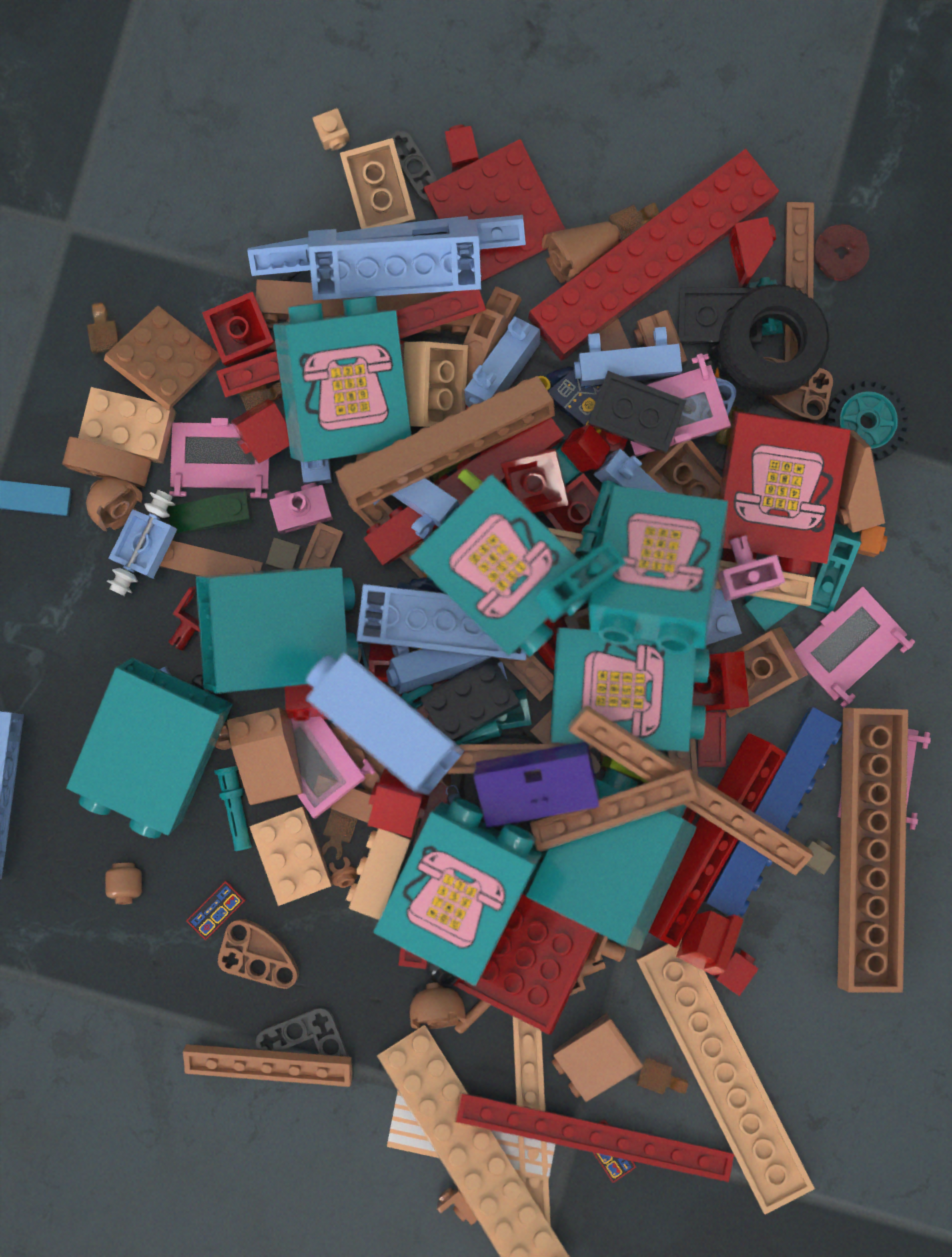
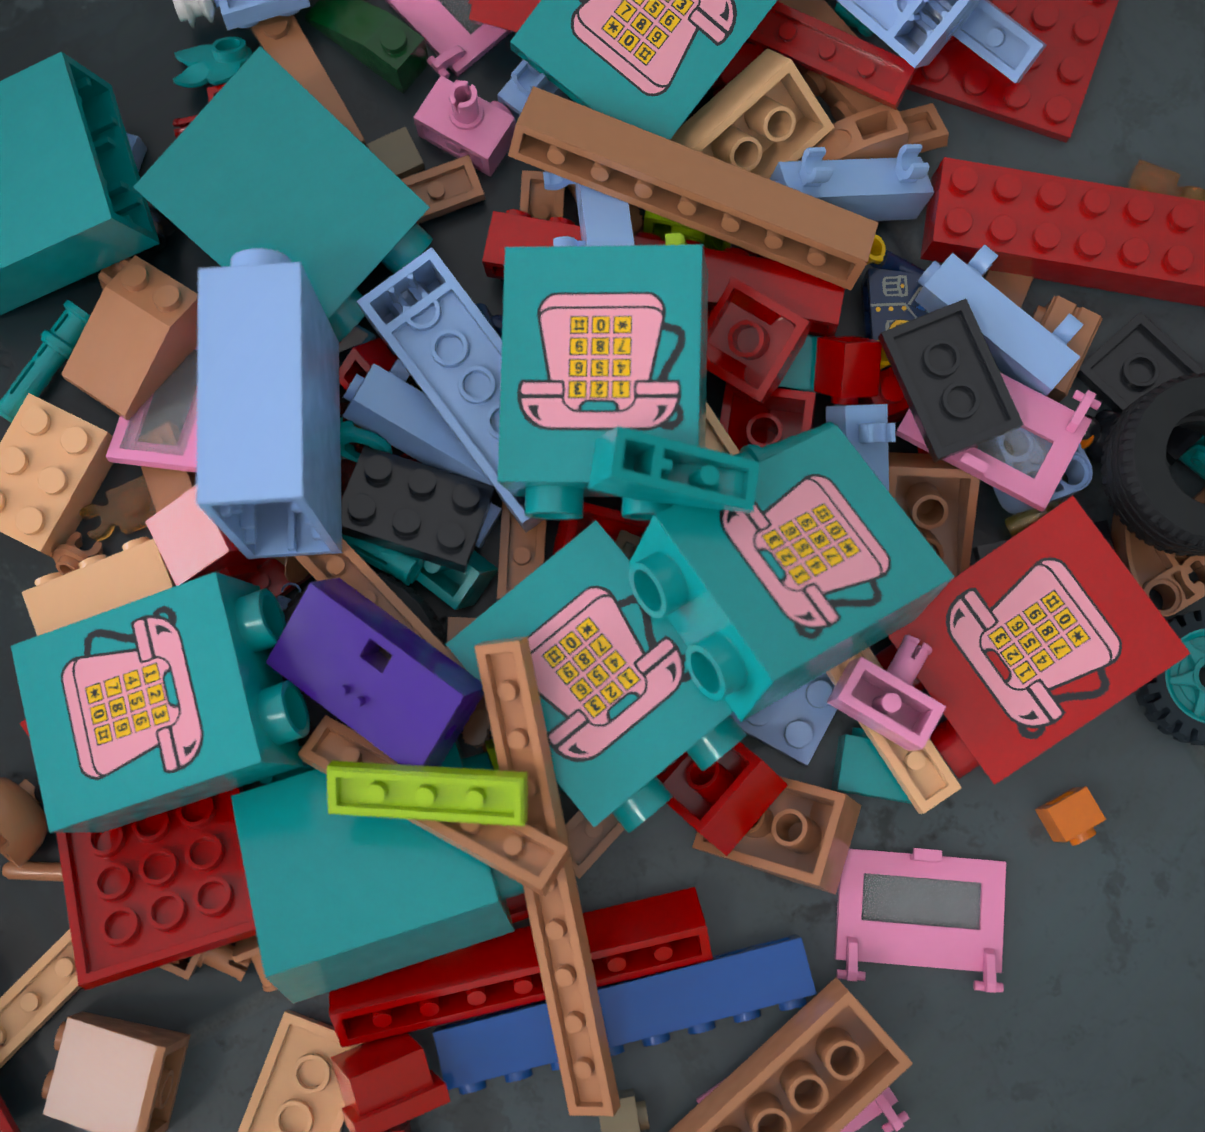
camera: 45 degrees right, 5 degrees down
nougat cone [542,221,621,283] -> none
red tile [697,712,726,767] -> none
teal slope [805,523,861,614] -> none
nougat slope [836,430,885,533] -> none
none -> teal plate [173,37,252,88]
none -> lime tile [326,761,528,826]

